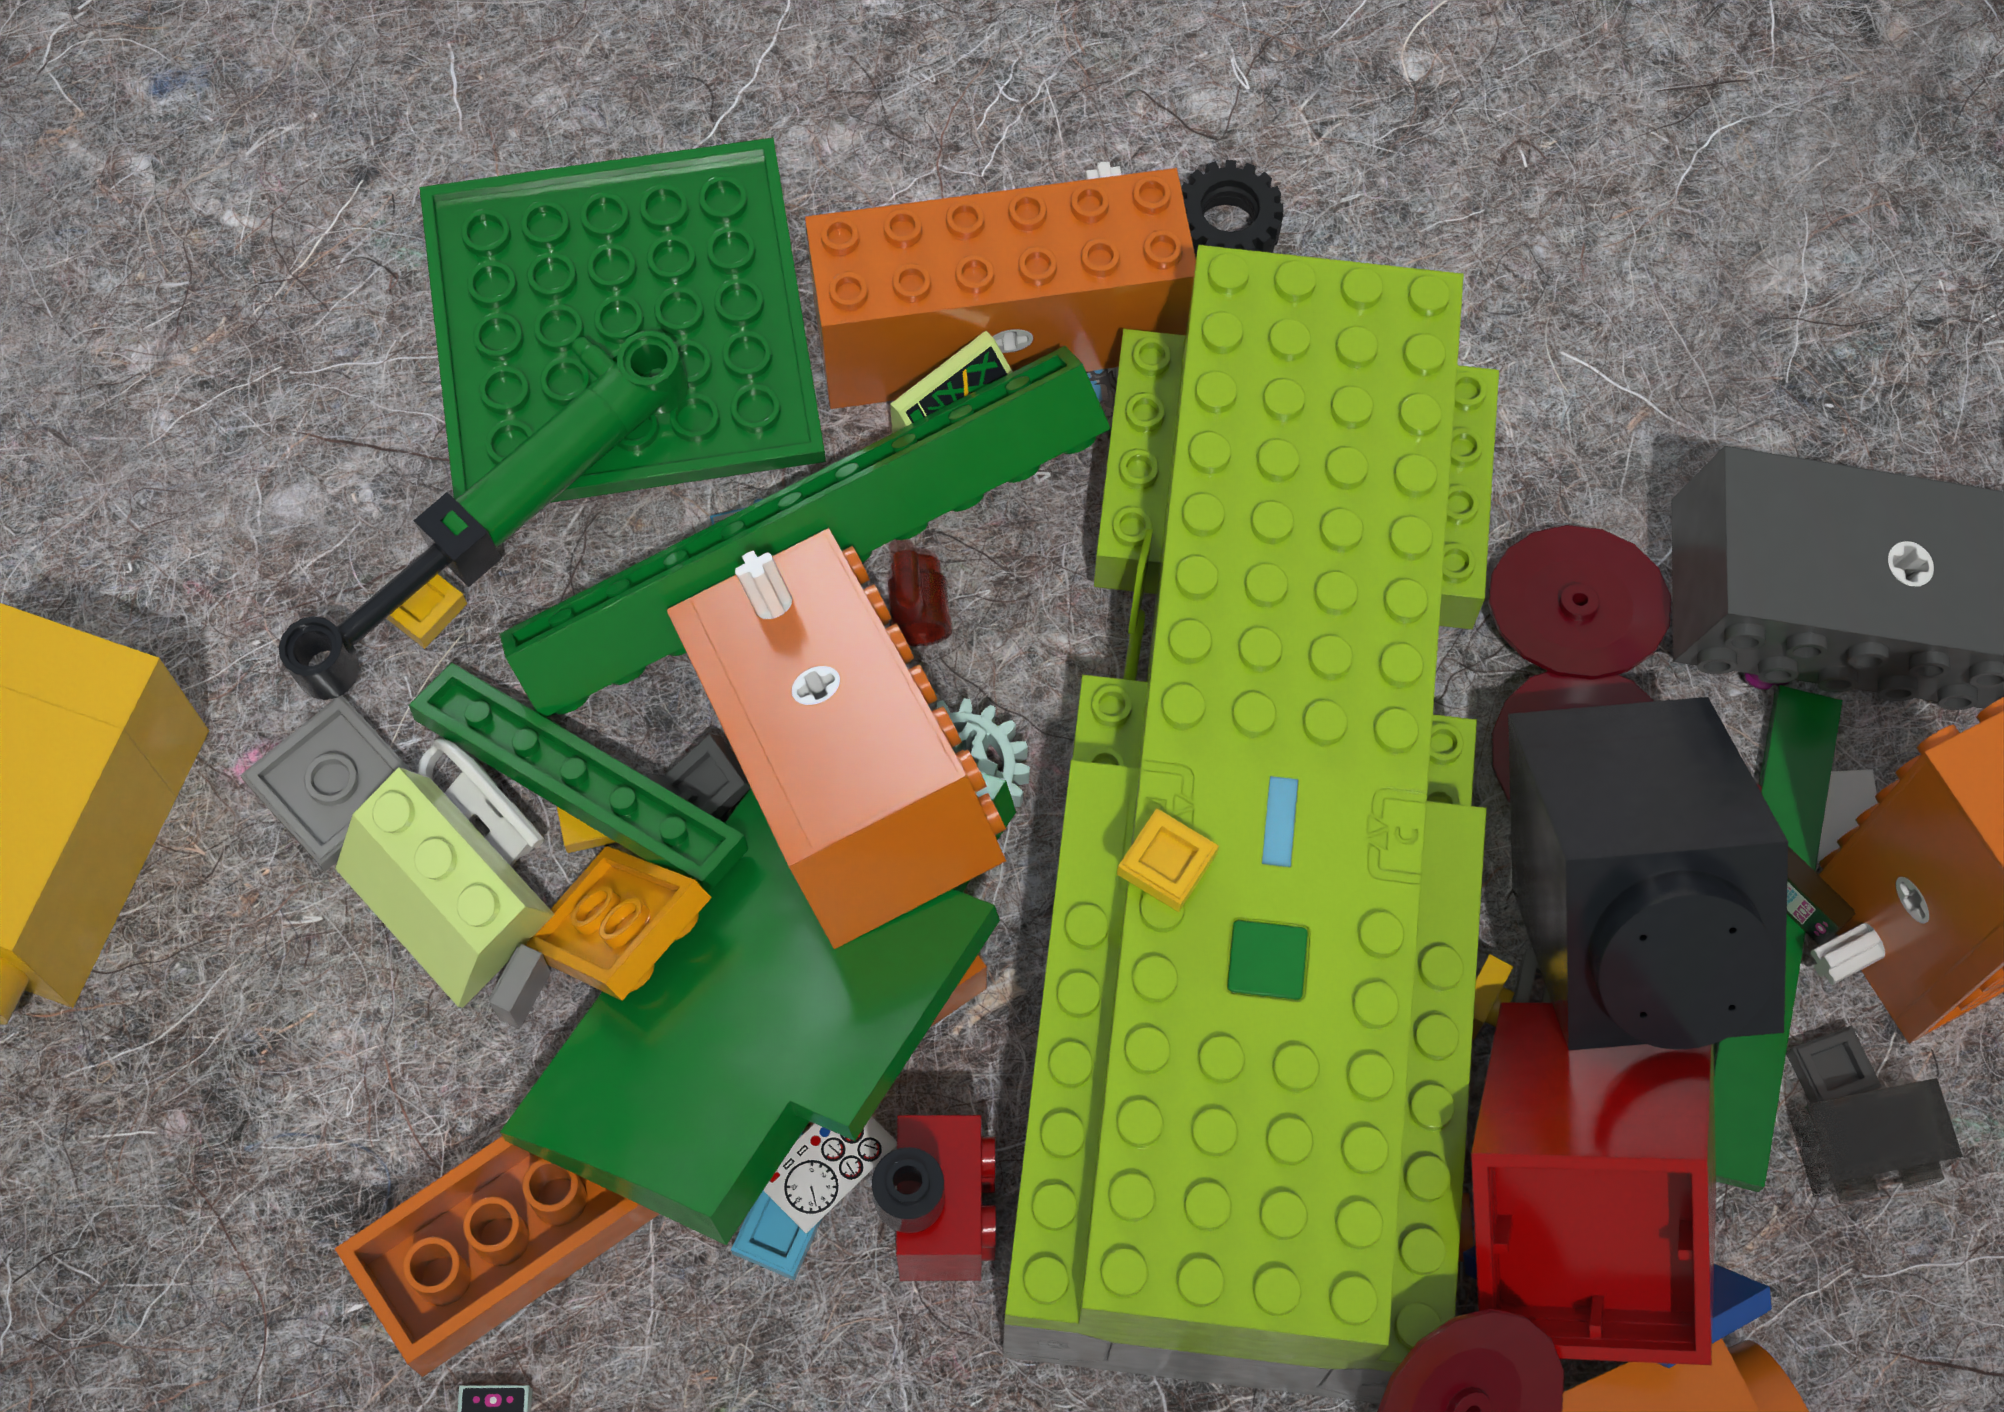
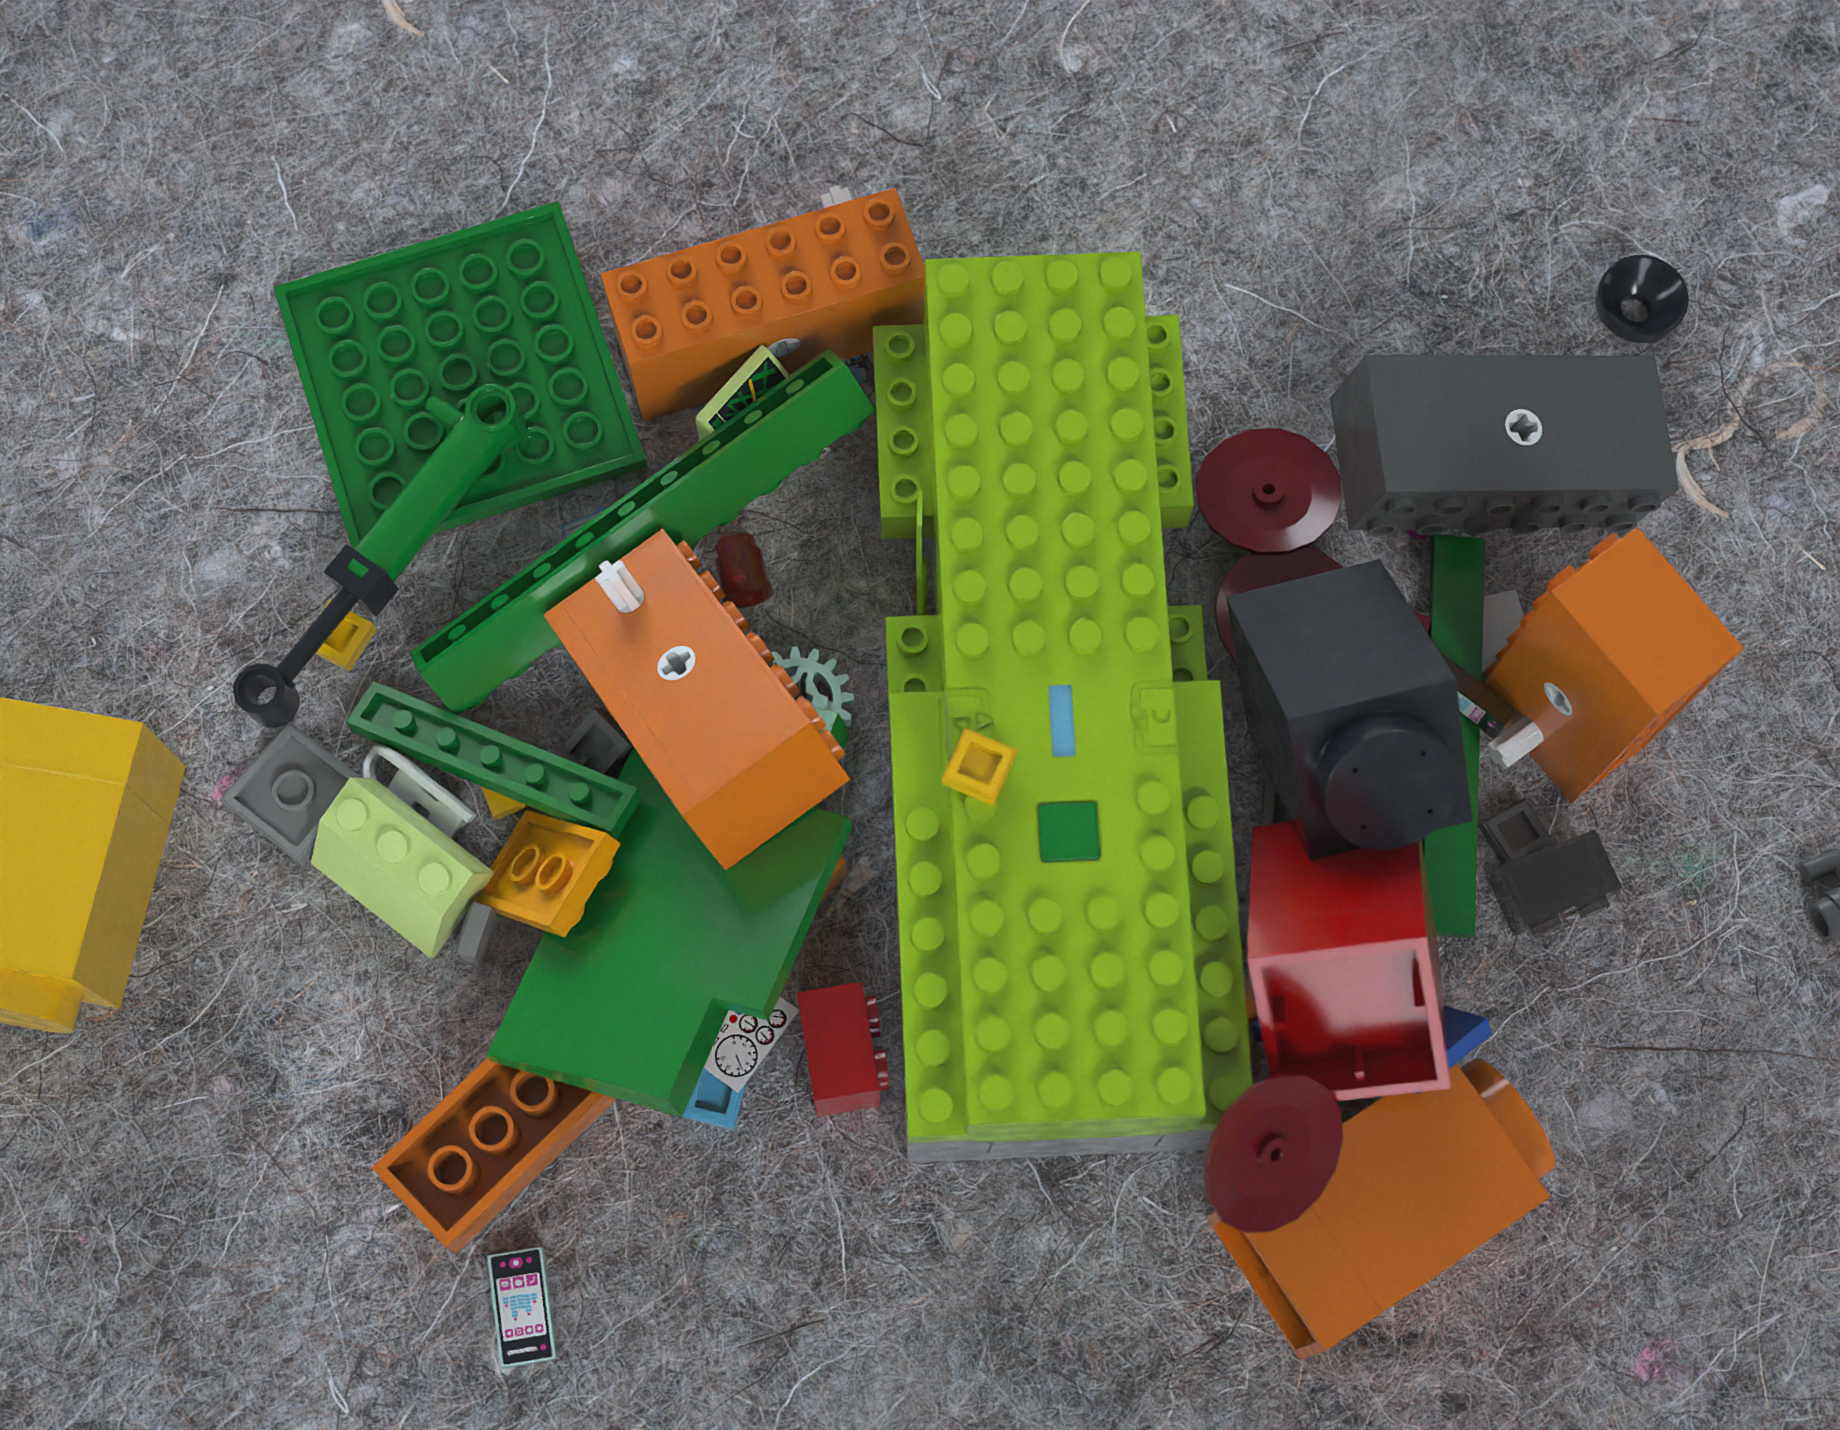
camera: 10 degrees left, 5 degrees up
black brick [872,1147,945,1233] -> none
black tyre [1181,160,1283,257] -> none
yellow plate [1472,954,1515,1040] -> none

